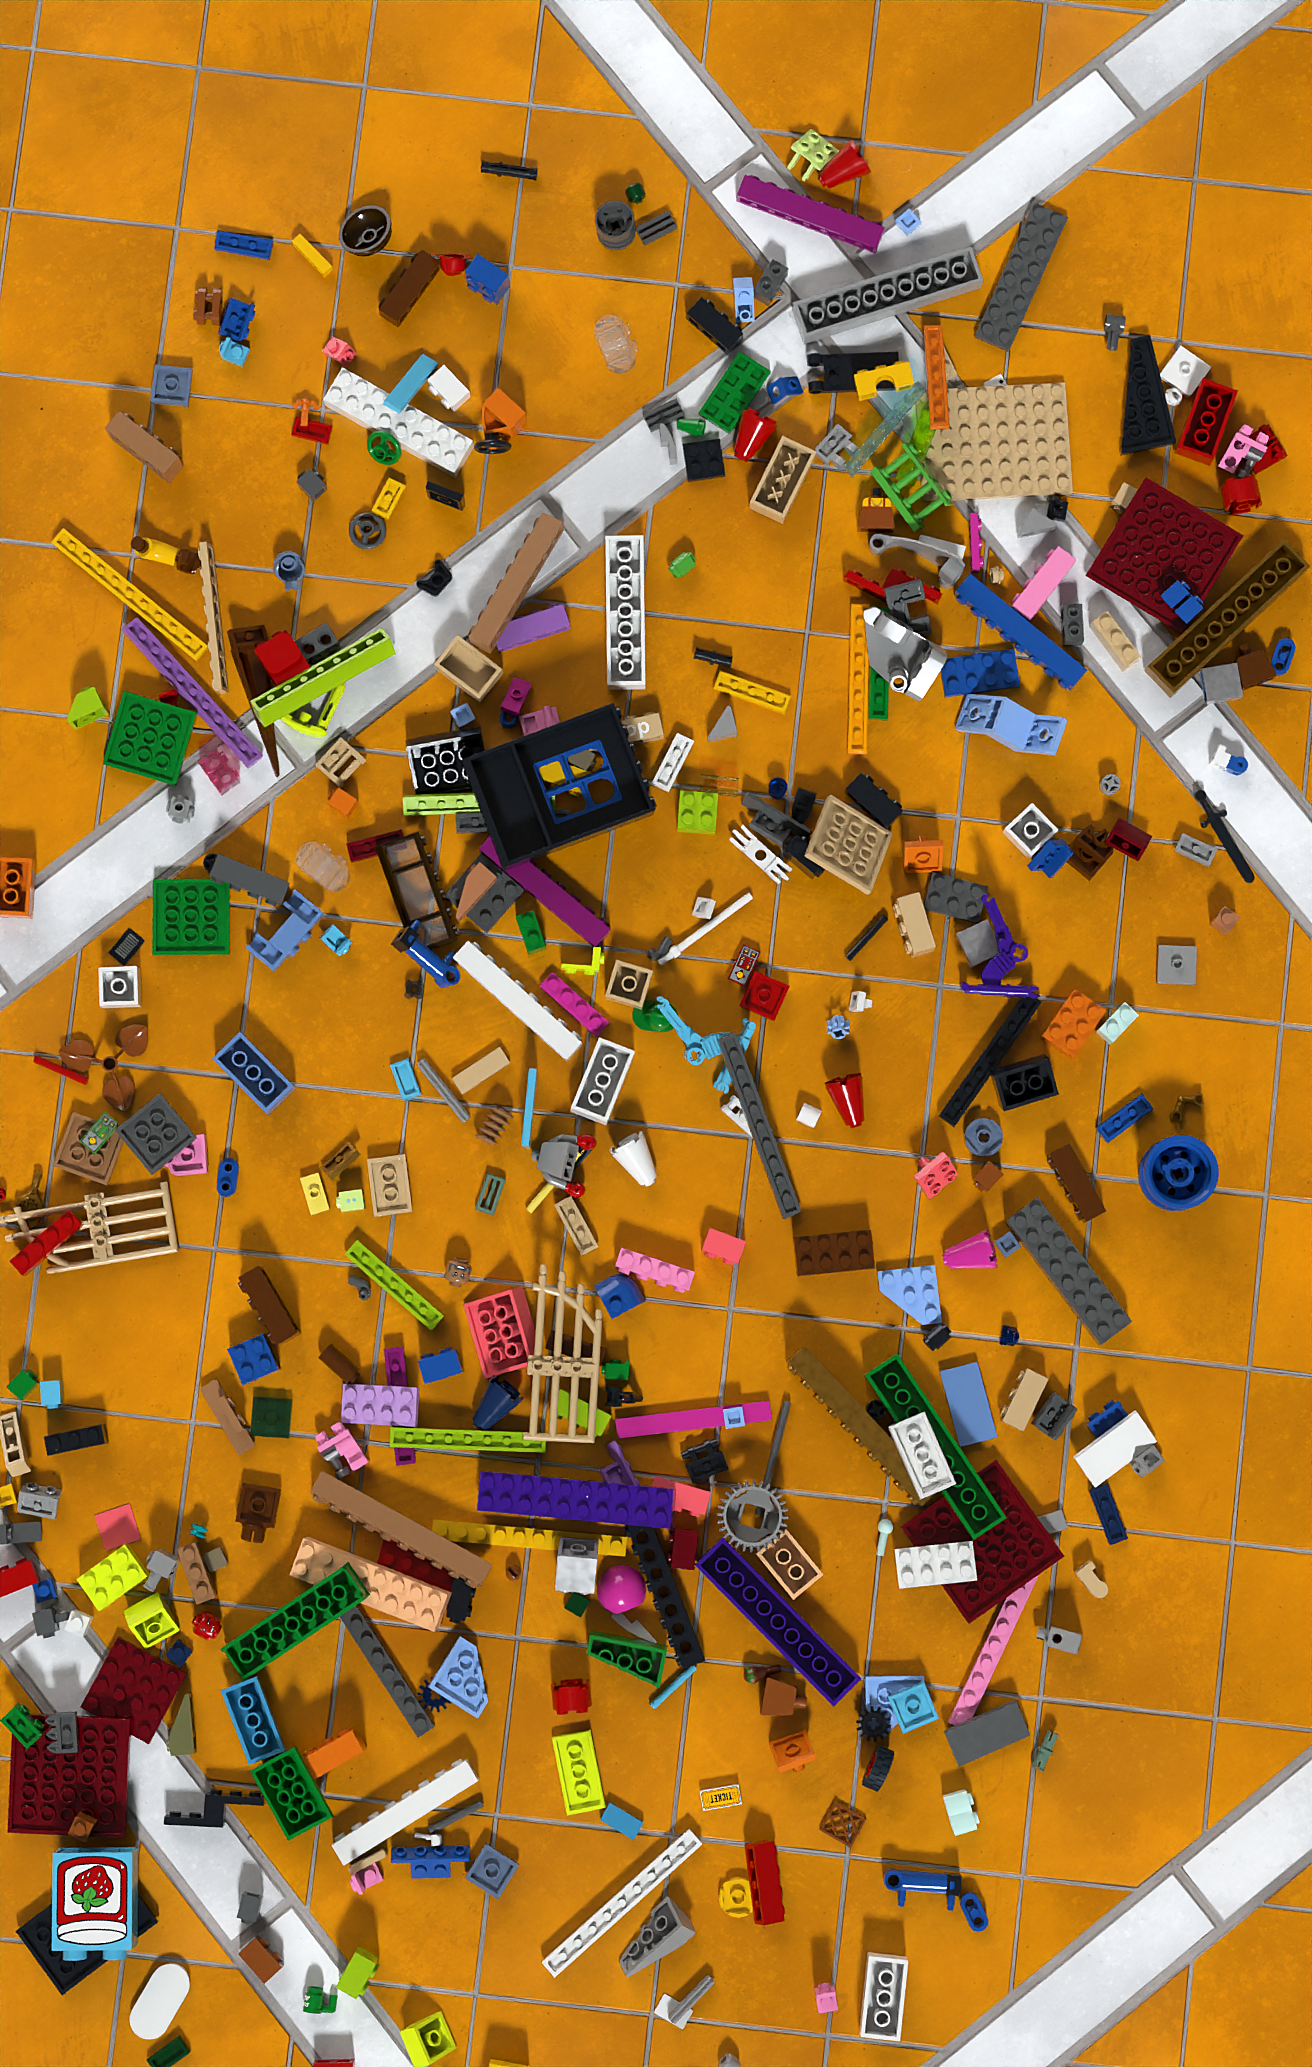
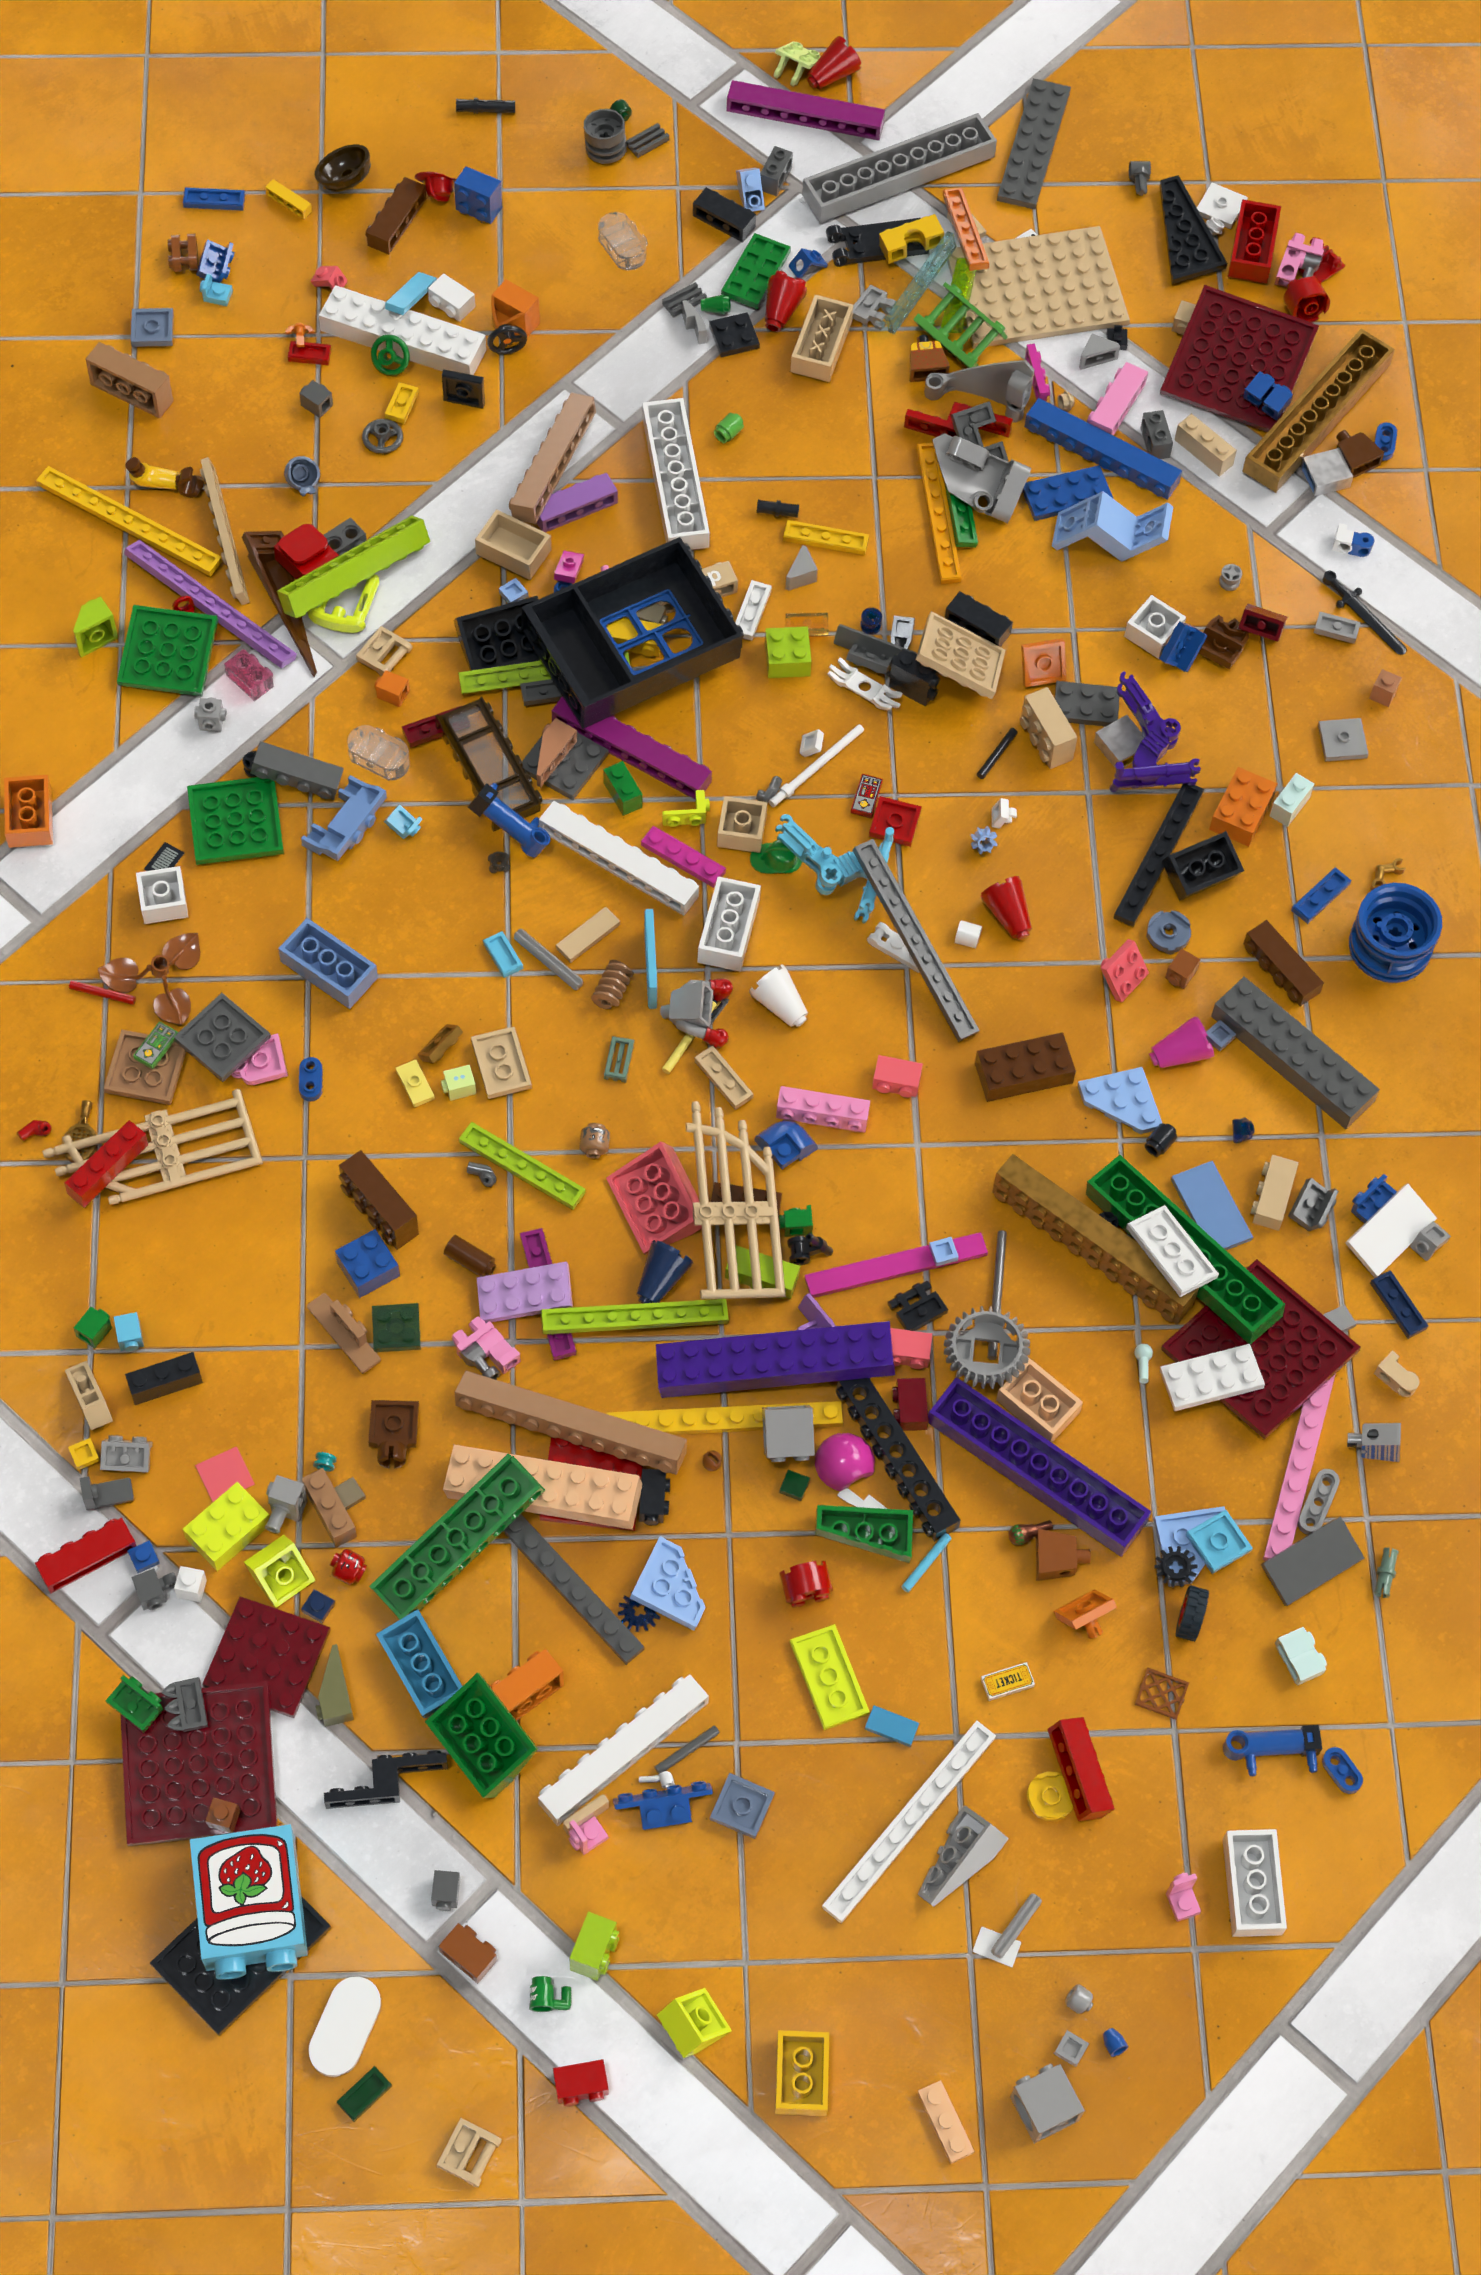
camera: 10 degrees left, 20 degrees down
black piece [416,560,453,597] -> none
blue brick [418,1347,464,1384] -> none
light blue plate [895,208,922,236] -> none
none -> light grey plate [1298,1469,1340,1535]

